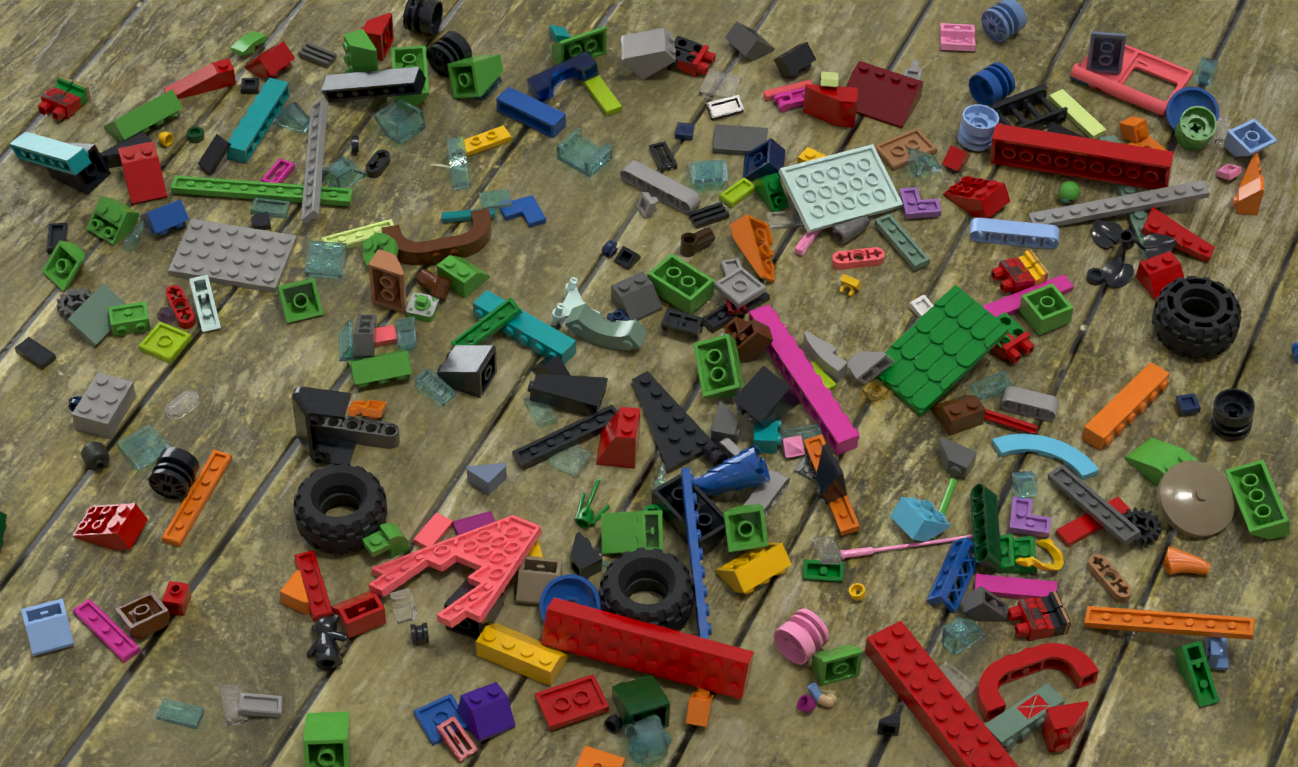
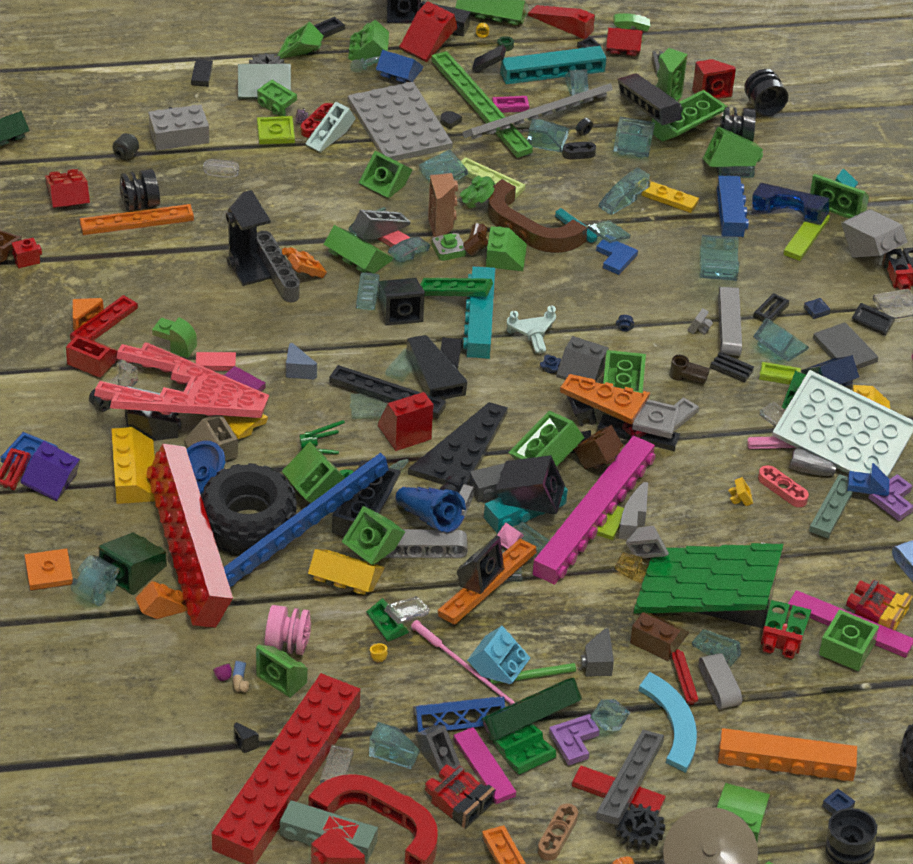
camera: 55 degrees right, 5 degrees down
clear light blue slope [117,424,170,471] -> none
clear light blue tile [250,198,290,219] -> none
black tyre [294,463,387,554] -> none
black piece [306,615,348,671] -> none
red plate [535,674,609,731] -> none
sand green brick [565,303,647,350] -> none
black slope [570,532,603,579] -> none
black slope [614,246,641,270] -> none
orange wedge [730,214,775,283] -> none
yellow helmet [1015,539,1064,572] -> none
none -> orange wing [560,374,650,424]
none -> blue slope [847,463,890,496]

